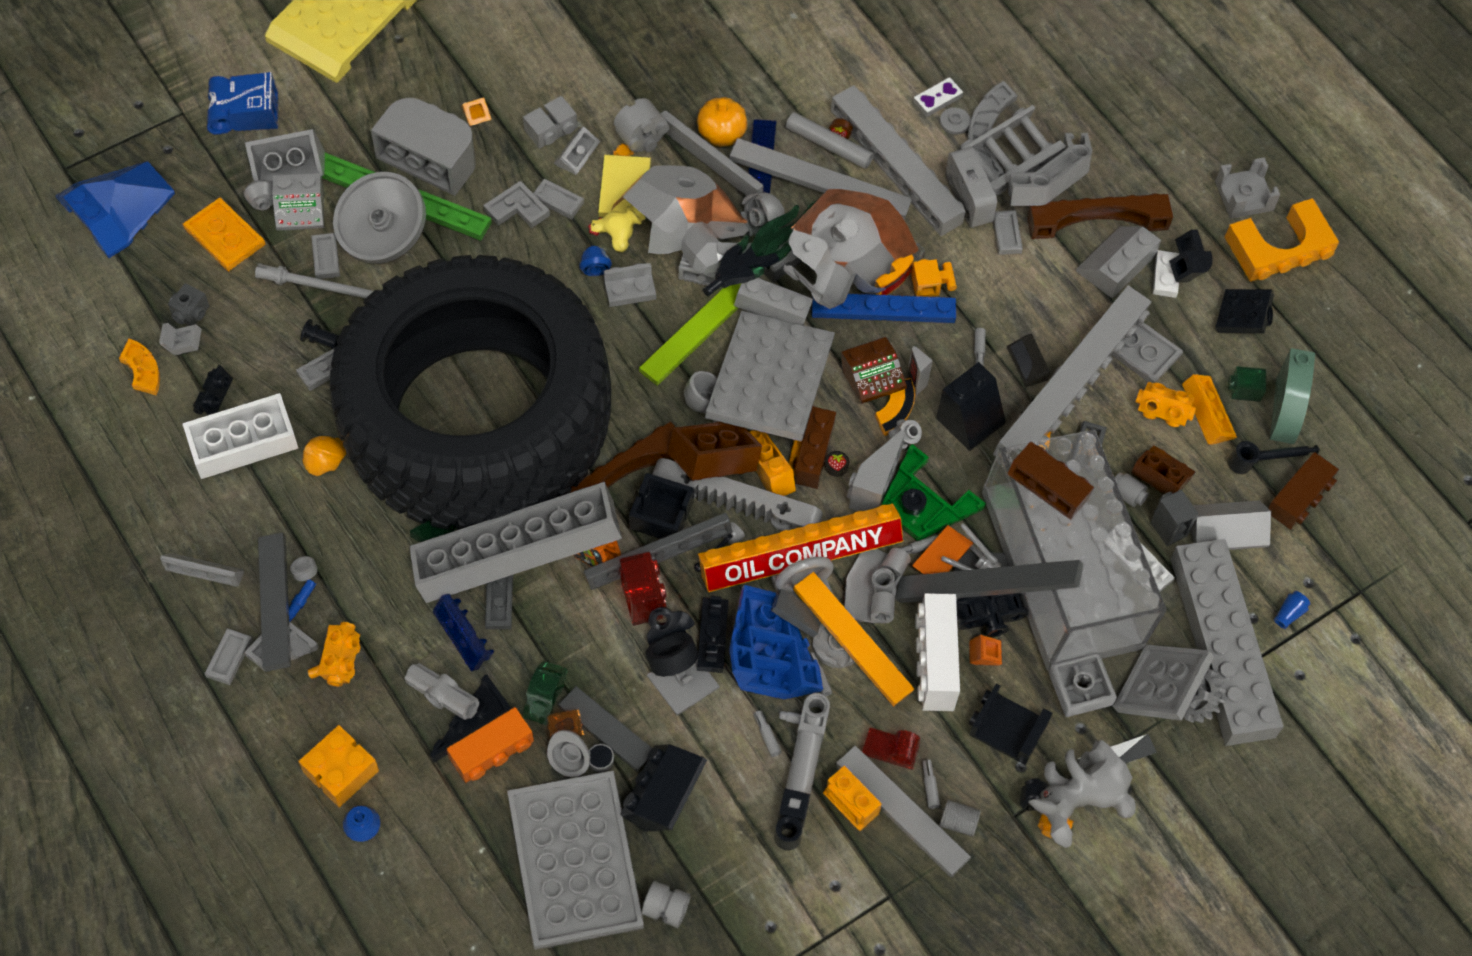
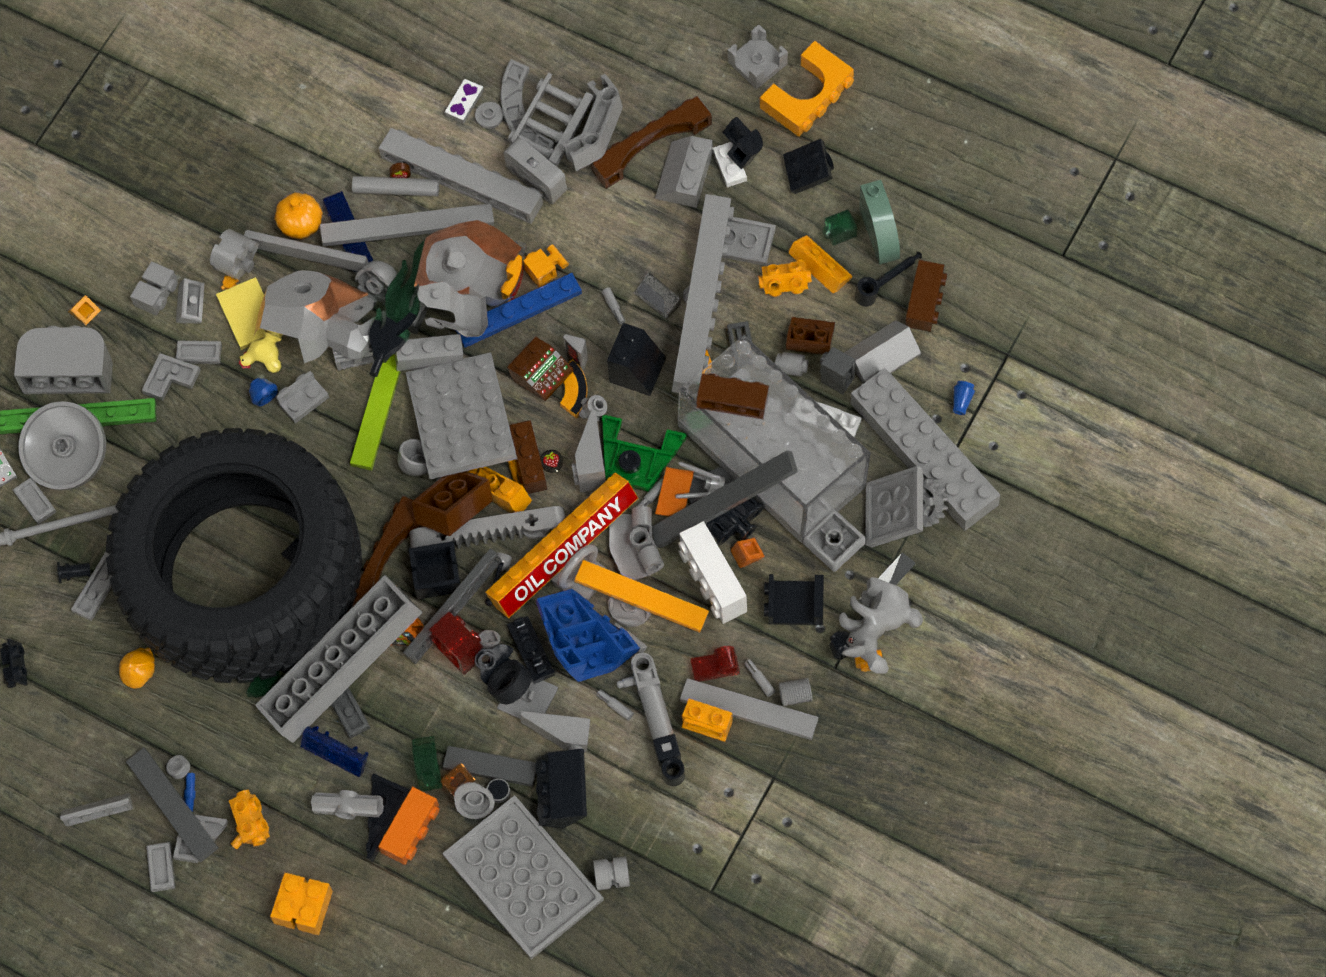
camera: 20 degrees left, 5 degrees up
white brick [182,393,298,479] -> none
blue cone [343,806,380,842] -> none
dark grey tile [771,589,821,638] -> none
light grey tile [993,210,1023,255] -> none
none -> light grey tile [477,630,500,649]
none -> light grey slope [521,711,590,752]

